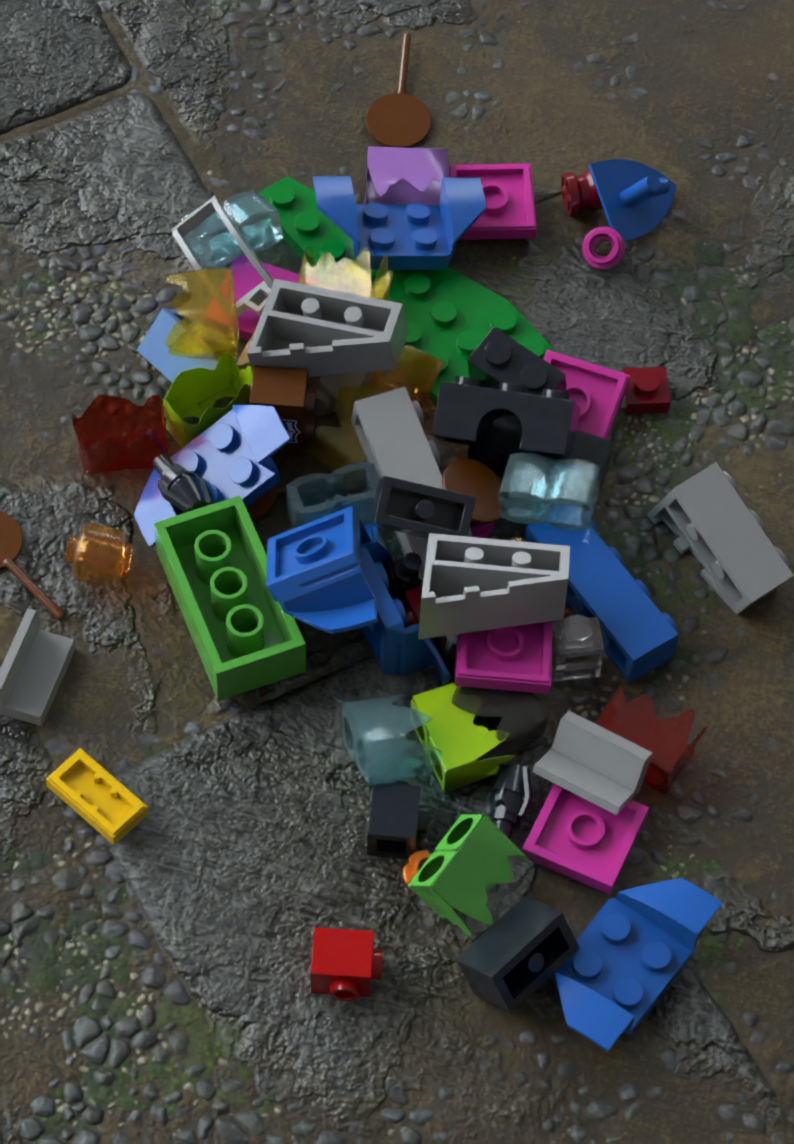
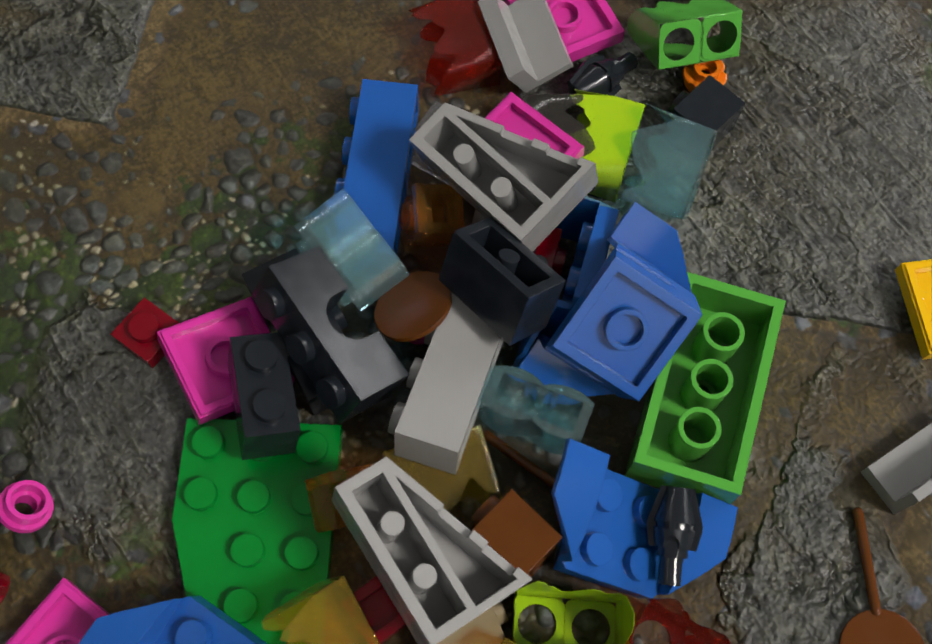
camera: 140 degrees left, 10 degrees up
clear orange head [64,523,134,588] -> none
red brick [310,927,383,1001] -> none
light grey wedge [647,462,794,615] -> none

